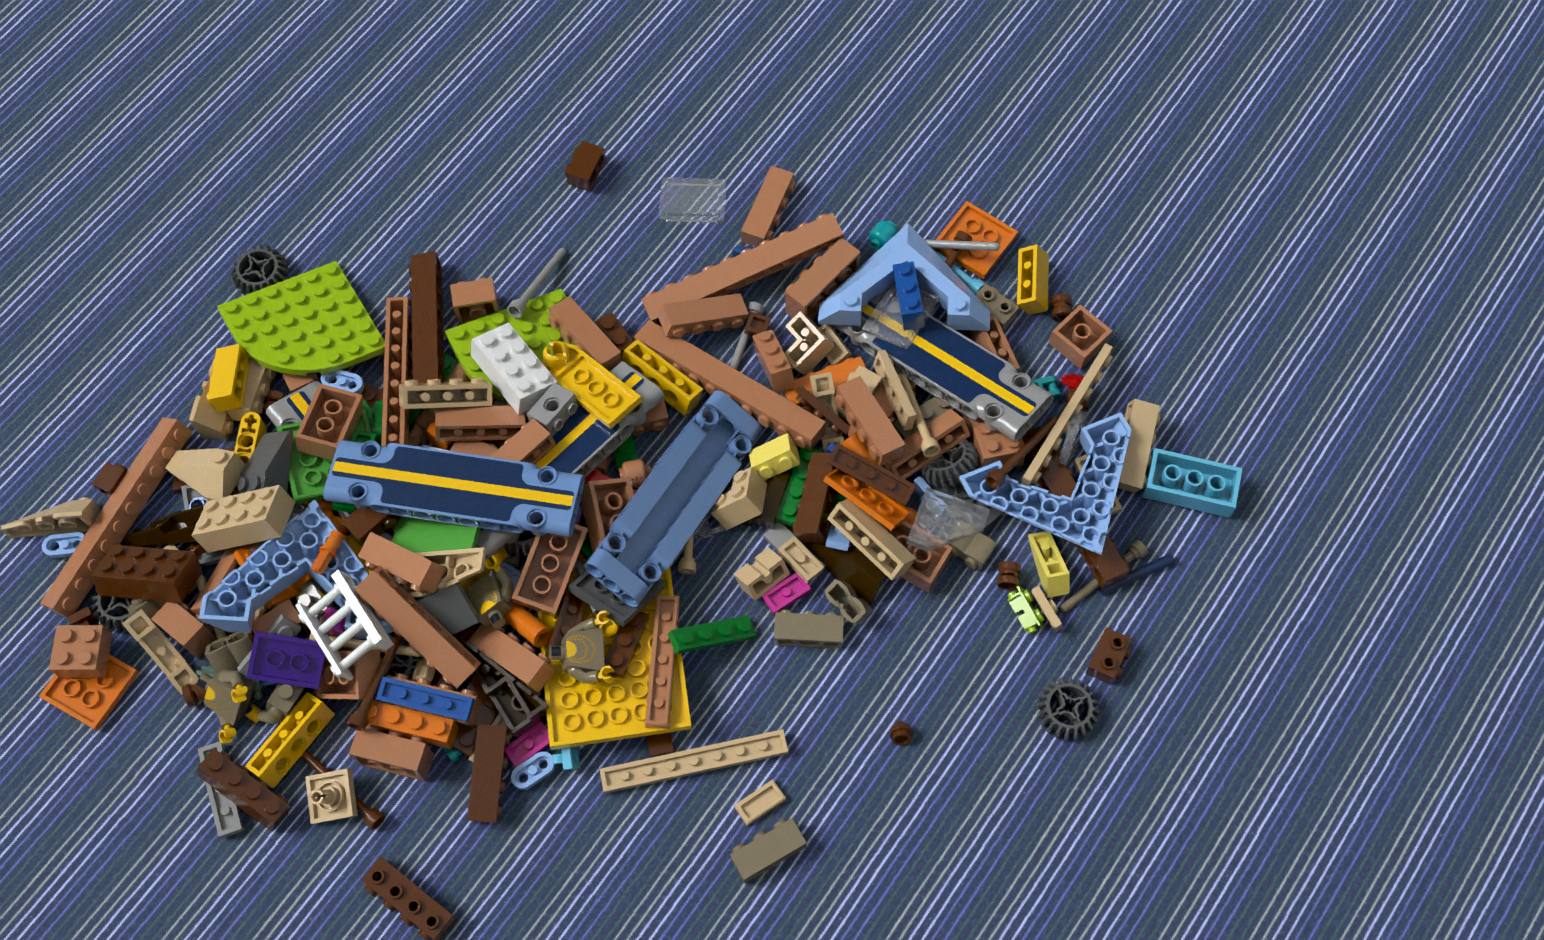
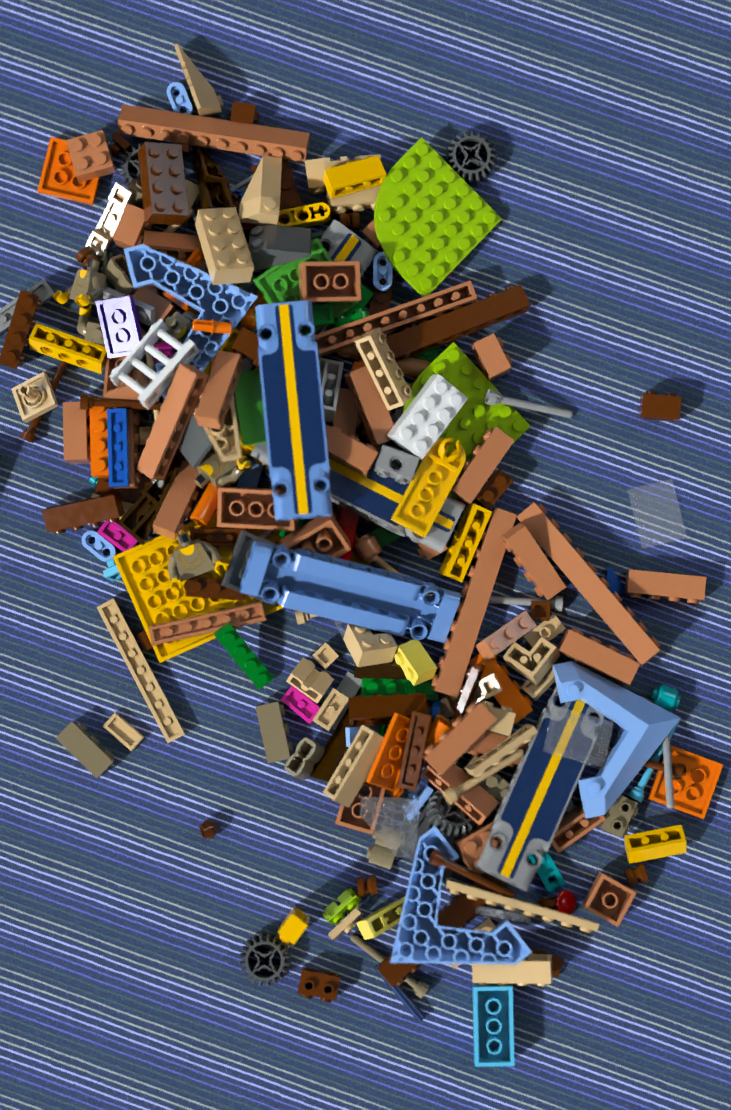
camera: 80 degrees right, 20 degrees up
blue brick [892,261,925,331] -> none
none -> yellow brick [278,906,310,945]
none -> tan plate [312,642,339,669]
none -> tan plate [524,613,566,648]

